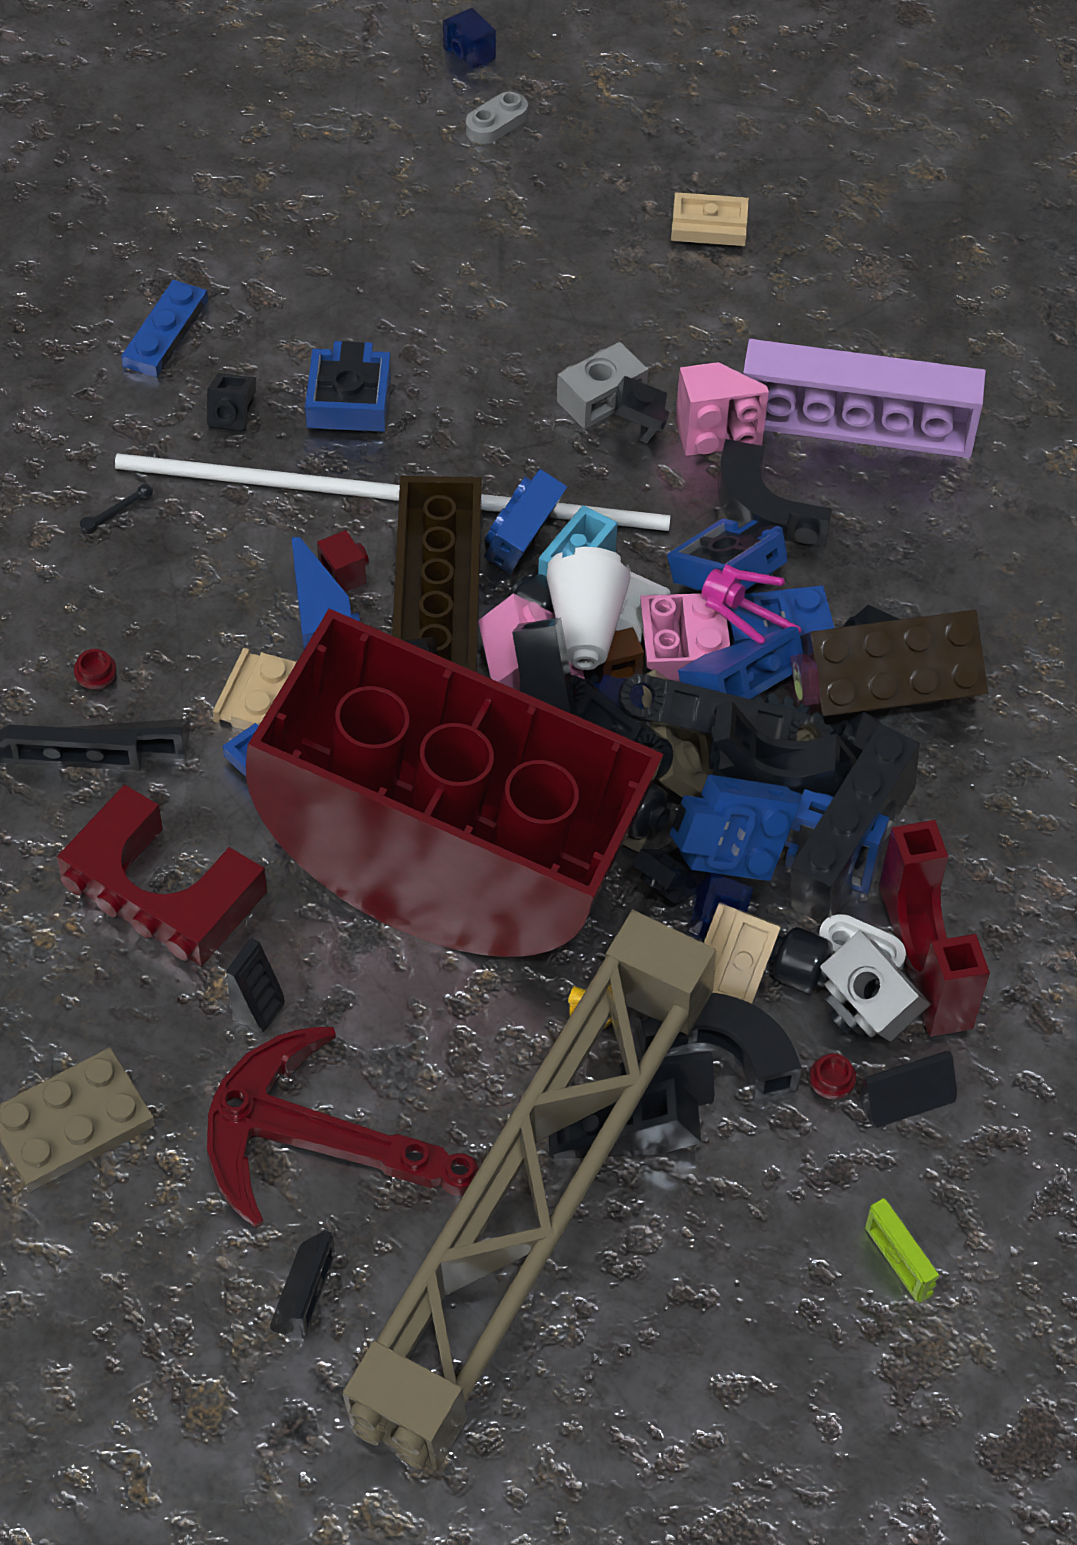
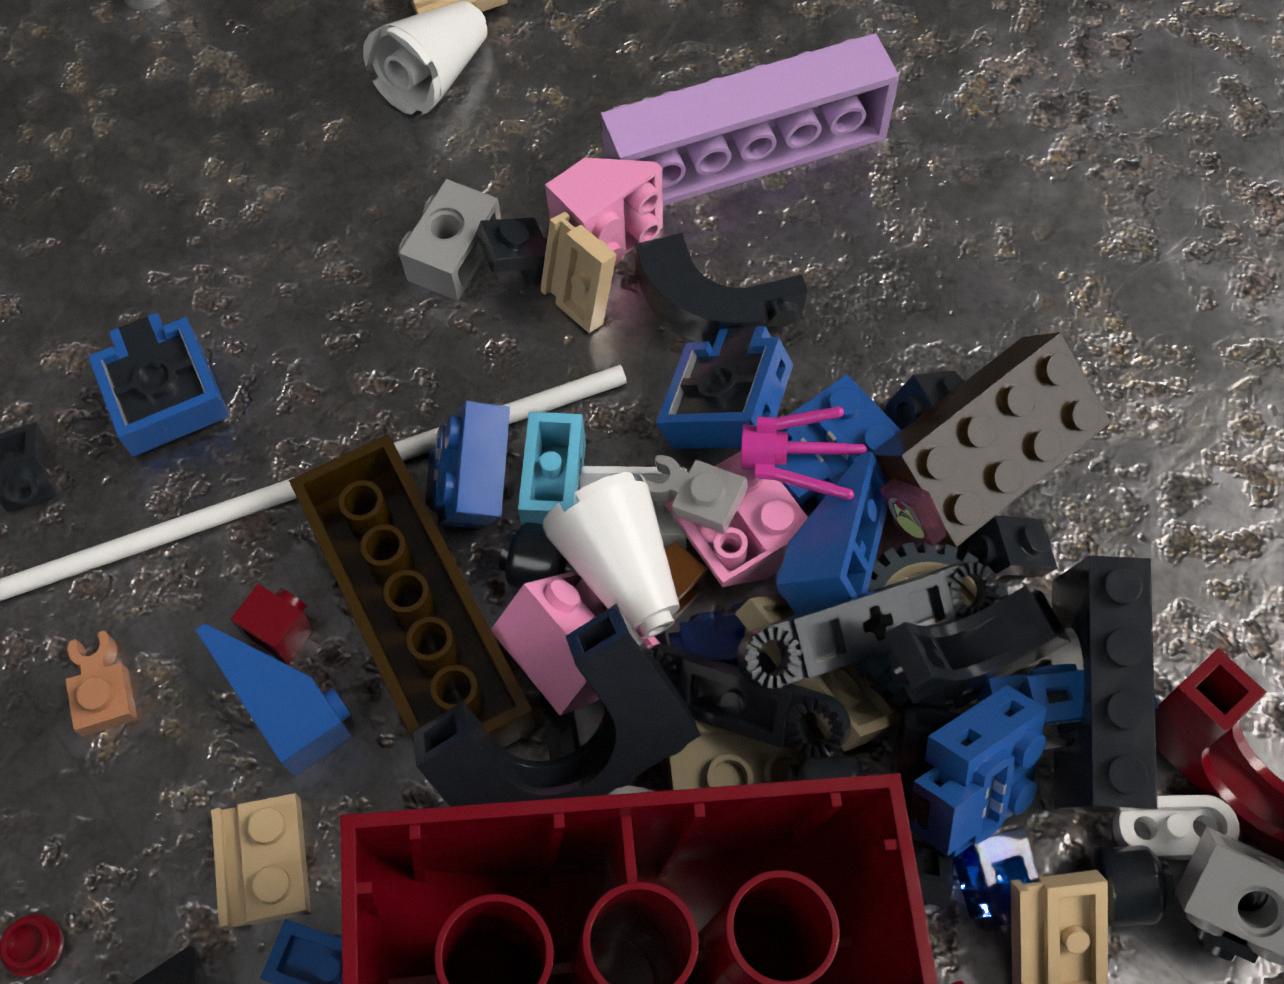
camera: 25 degrees left, 10 degrees up
none -> nougat plate [65,630,137,737]
none -> white cone [363,1,487,115]
none -> tan plate [540,211,617,333]
none -> light grey plate [645,455,748,534]

